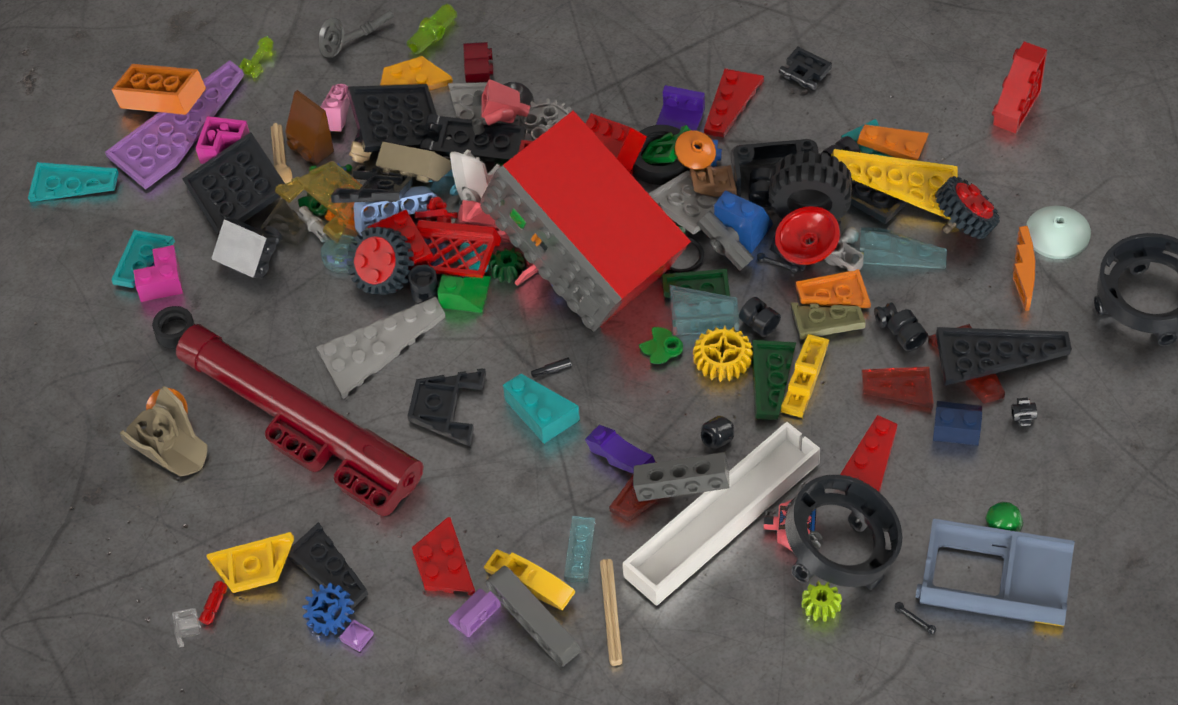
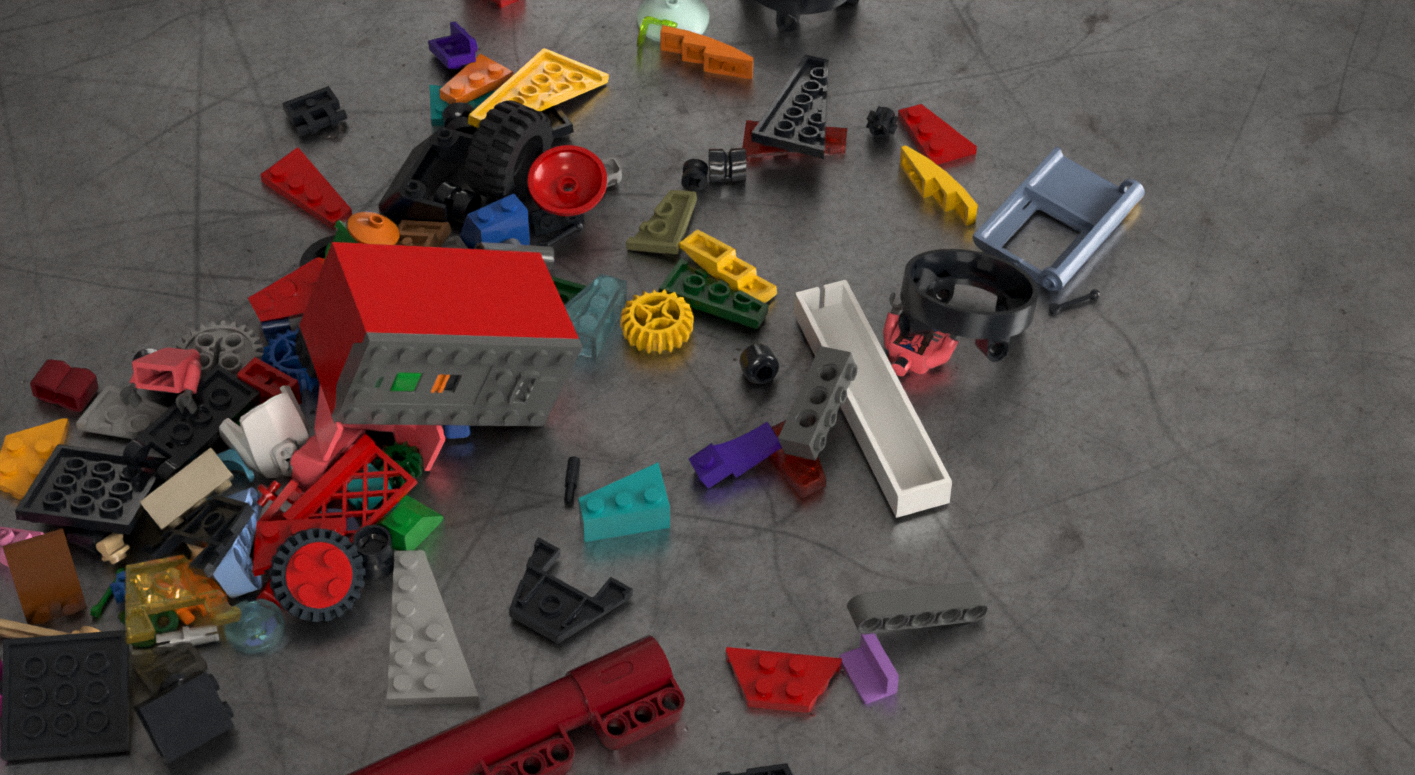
camera: 70 degrees left, 5 degrees down
yellow slope [484,549,575,611] -> none
clear light blue plate [564,516,596,583] -> none
tan axle [600,559,622,666] -> none
green plate [639,327,683,364] -> none
dark purple bracket [656,85,705,131] -> none
black wheel [739,297,781,337] -> none
orange wing [796,269,871,308] -> none
lime gear [801,580,842,622] -> none
red wing [840,415,898,492] -> none
clear light blue wedge [859,227,947,269] -> none
clear red wing [861,367,934,409] -> none
dark blue slope [933,401,982,446] -> none
black wheel [935,176,1000,239] -> none
green hair [985,502,1024,532] -> none
none -> dark purple bracket [428,21,478,69]
none -> clear neon green piece [636,16,678,47]
none -> red wing [898,104,977,165]
none -> yellow slope [899,145,978,226]

